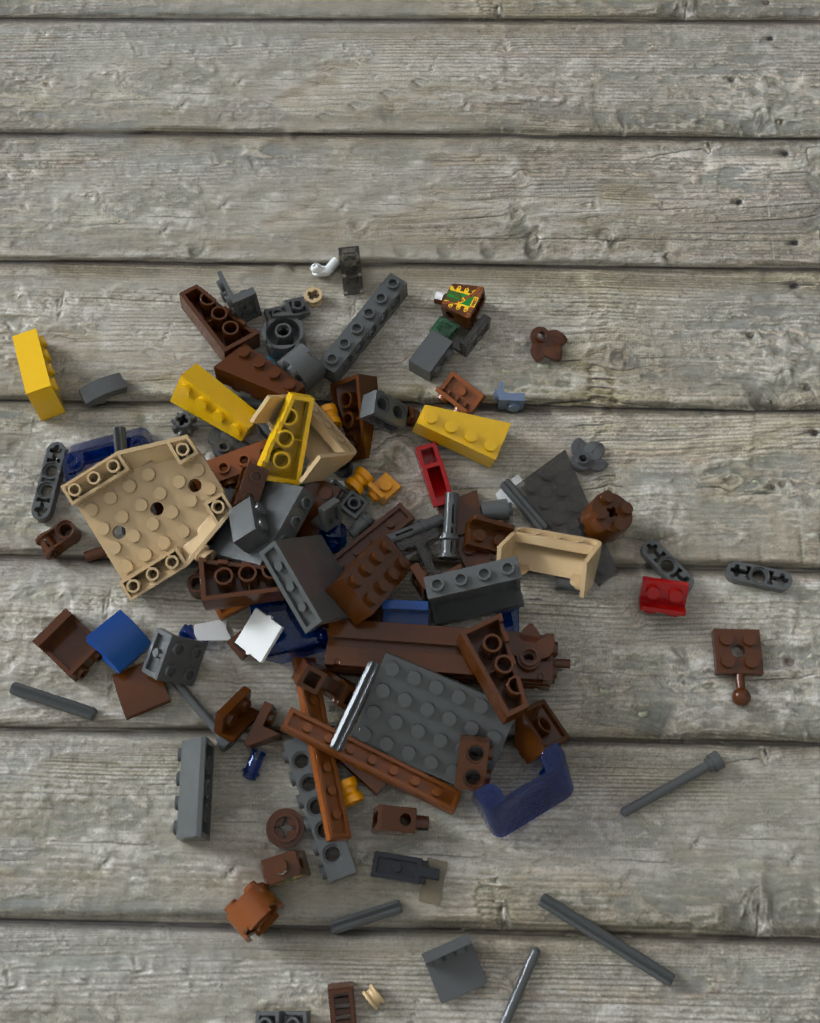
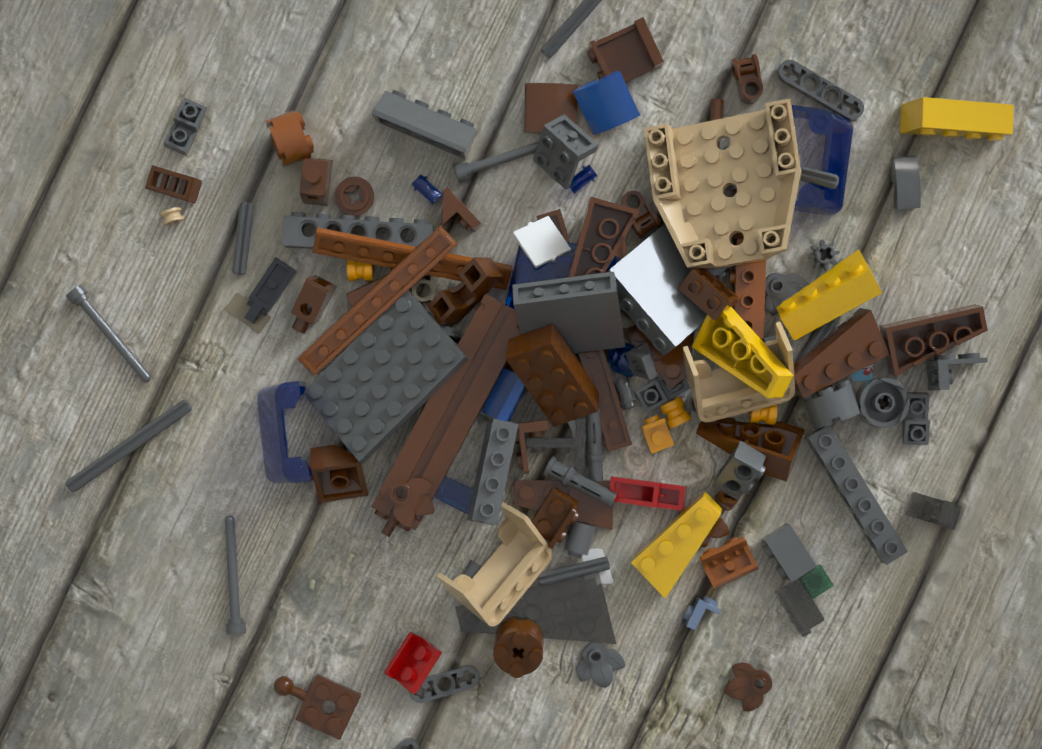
camera: 110 degrees right, 20 degrees up
tan bush [194,544,216,562] -> none
white sticker [194,619,231,641] -> none
reddish brown bracket [214,686,259,743] -> none
dark grey brick [228,497,269,554] -> none
tan bush [304,287,323,308] -> none
white arm [310,257,340,277] -> none
dark grey axle [330,660,380,752] -> none
dark grey bracket [421,933,487,1004] -> none
torso [434,284,486,330] -> none
reddish brown brick [455,734,494,792] -> none
reddish brown wedge [456,613,529,725] -> none

